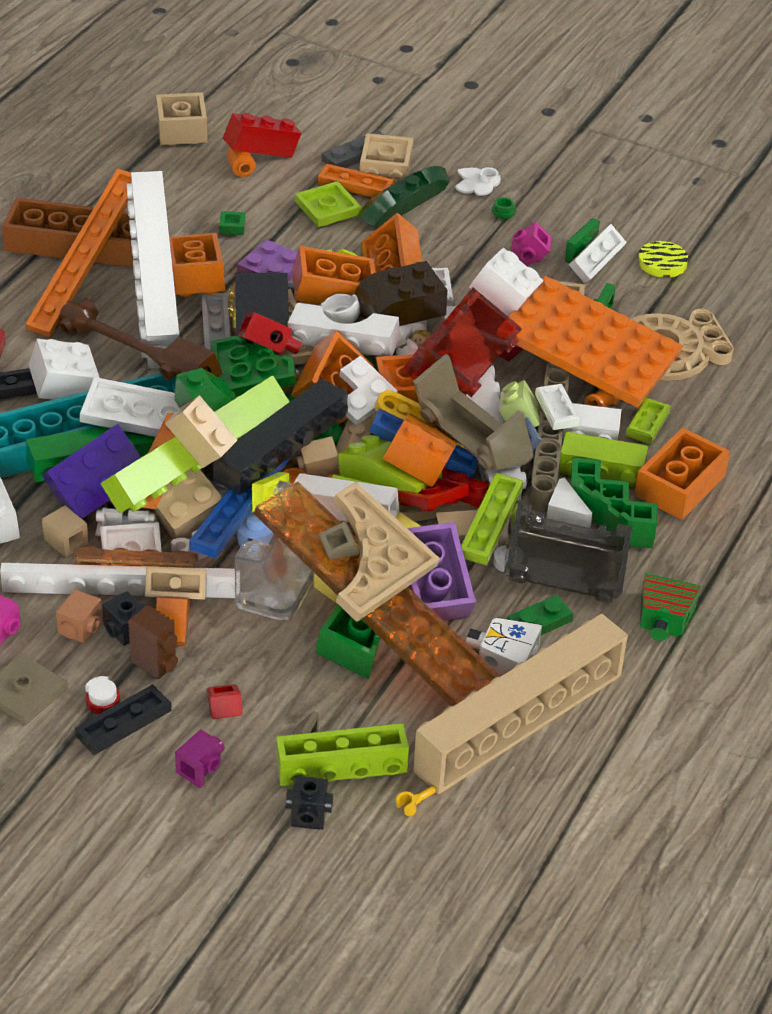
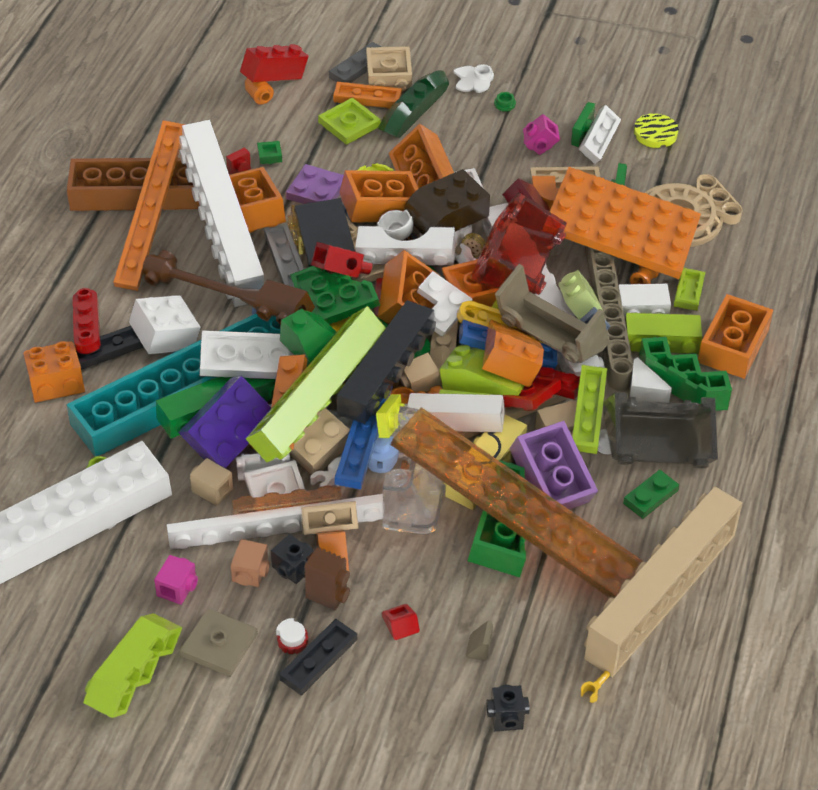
camera: 10 degrees left, 5 degrees up
tan brick [156,92,208,146] -> none
tan brick [165,395,237,468] -> none
magenta brick [175,729,225,788] -> none
lime brick [276,723,409,786] -> none
dark tan slope [318,521,360,559] -> none
tan plate [333,482,440,622] -> none
white torso [466,618,542,677] -> none
white brick [469,248,544,318] -> none
white plate [535,384,580,430] -> none
green torso [640,573,701,641] -> none
none -> red plate [226,147,251,175]

